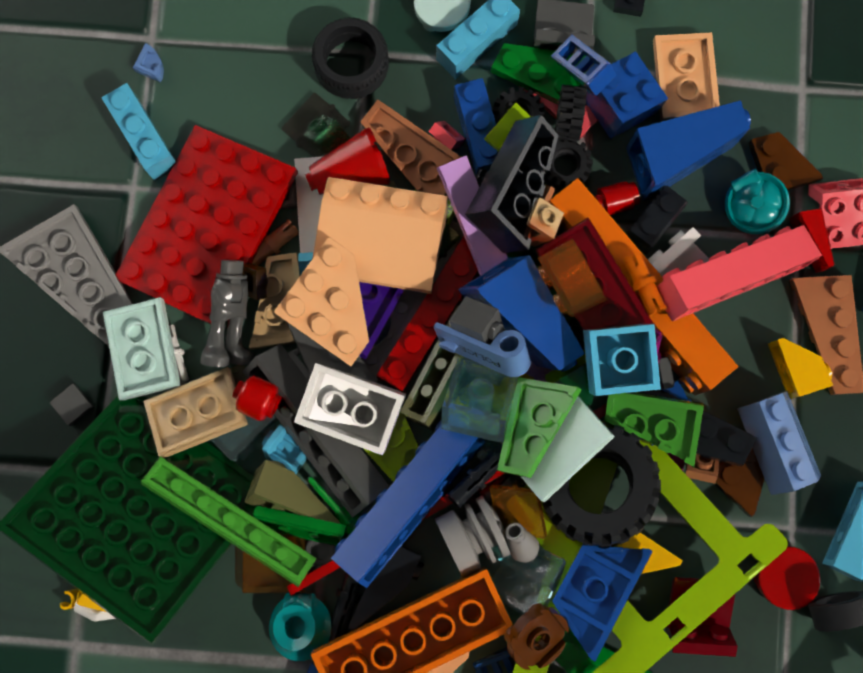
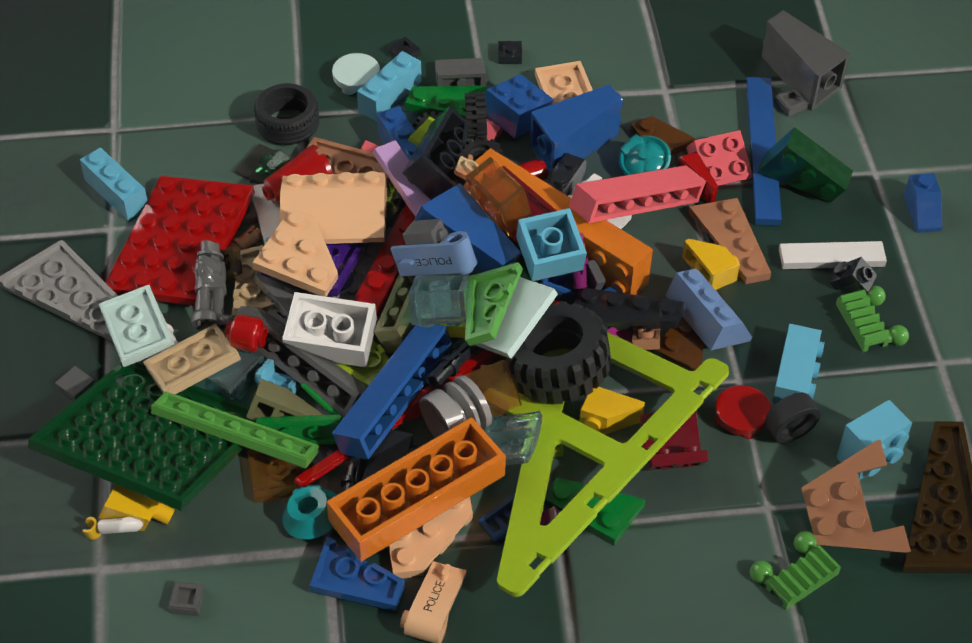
camera: 10 degrees left, 30 degrees down
medium blue tile [133,43,164,83] -> none
reddish brown plate [504,603,569,670] -> none
light grey cone [505,523,539,563] -> none
blue slope [551,34,616,96] -> none
blue wing [552,545,653,662] -> none
bright green wing [605,392,704,467] -> none
orange pin [622,252,667,317] -> none

